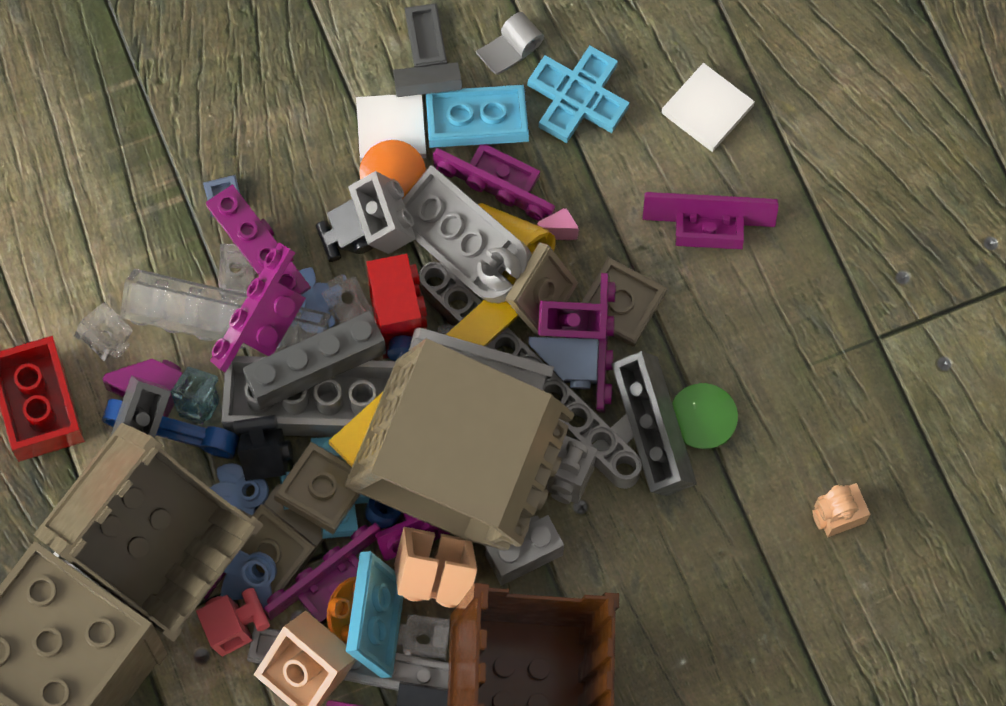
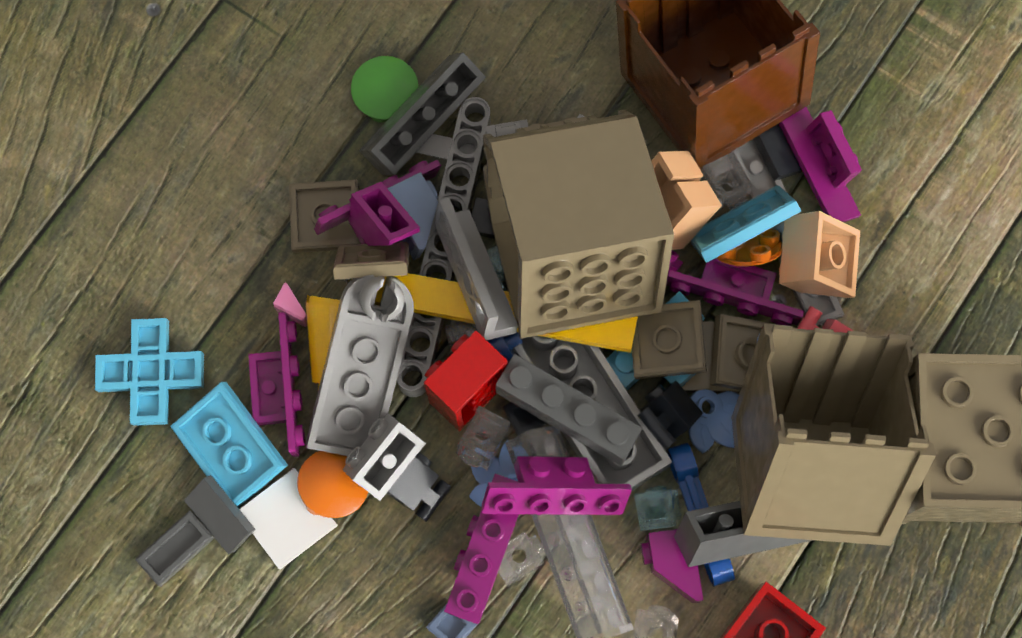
camera: 120 degrees left, 5 degrees up
light grey panel [476,12,544,75] -> none
magenta bracket [642,192,779,250] -> none
white tile [661,63,755,152] -> none

